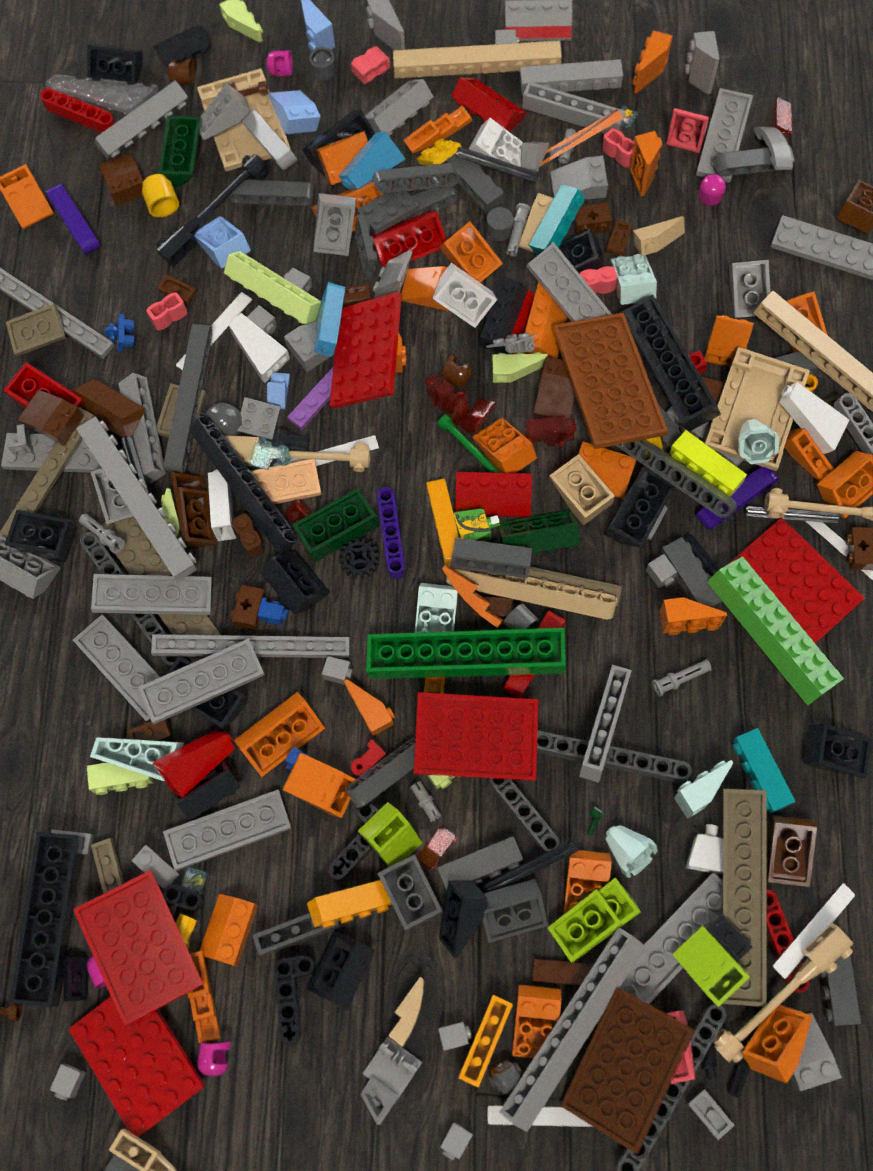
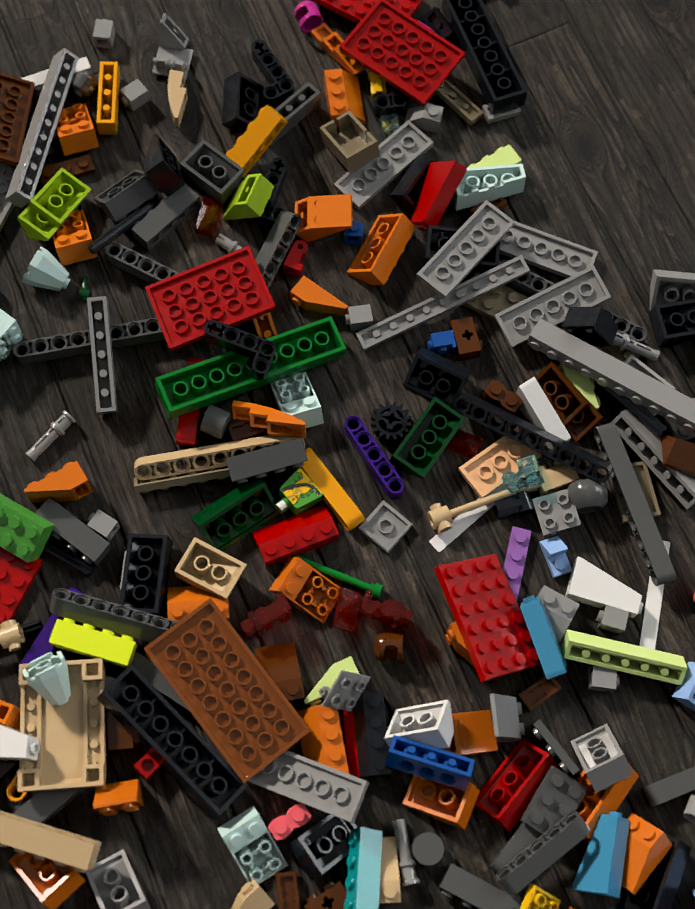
camera: 145 degrees right, 0 degrees up
none -> black beam [203,320,276,380]
none -> dark tan piece [320,110,380,173]
none -> light grey tile [358,500,413,554]
none -> blue brick [385,735,475,791]
none -> black container [562,306,619,348]

